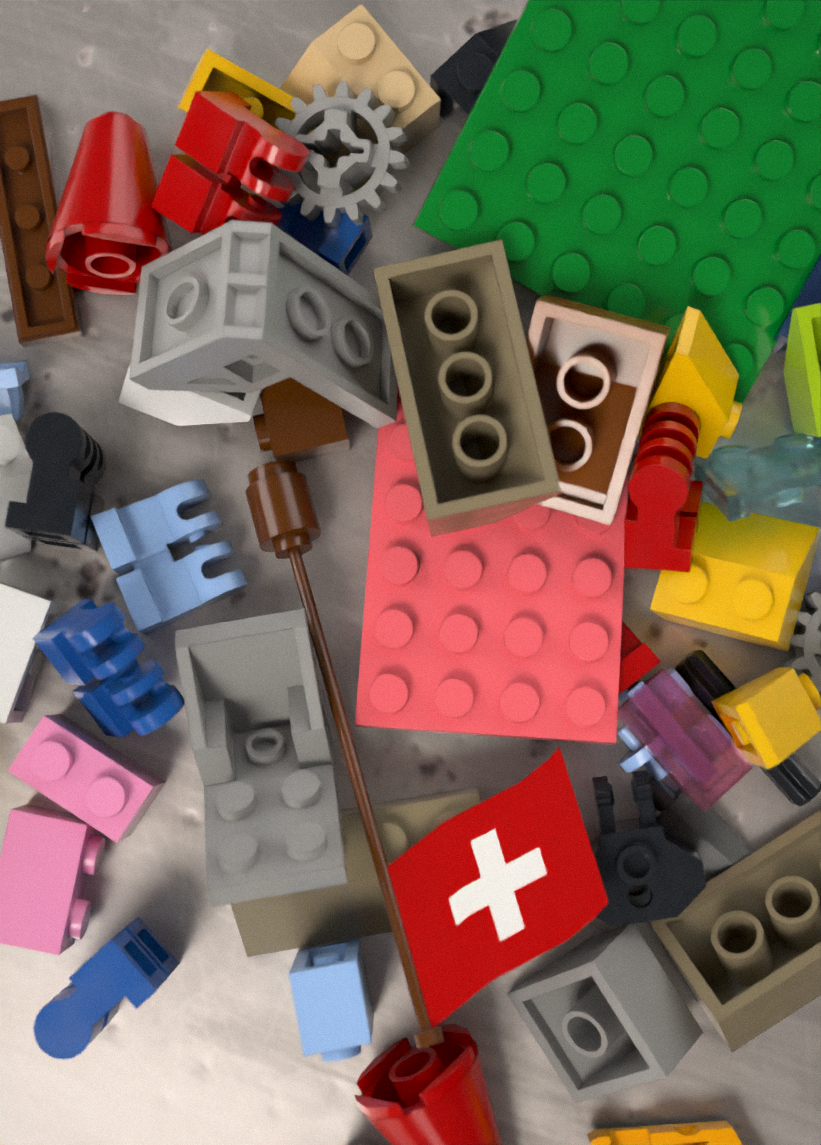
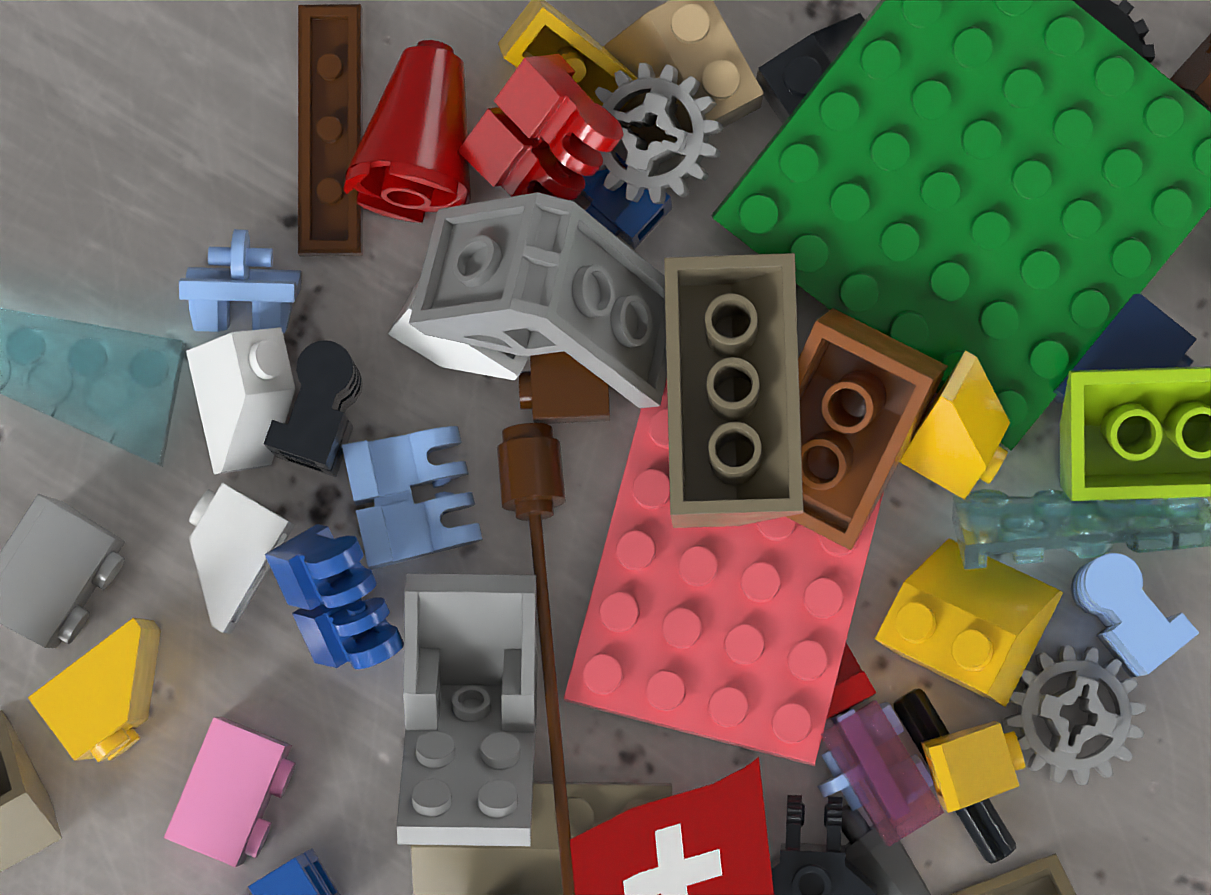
camera: 20 degrees right, 0 degrees up
bright pink brick [7,714,165,843] -> none
red legs [624,402,703,572] -> none

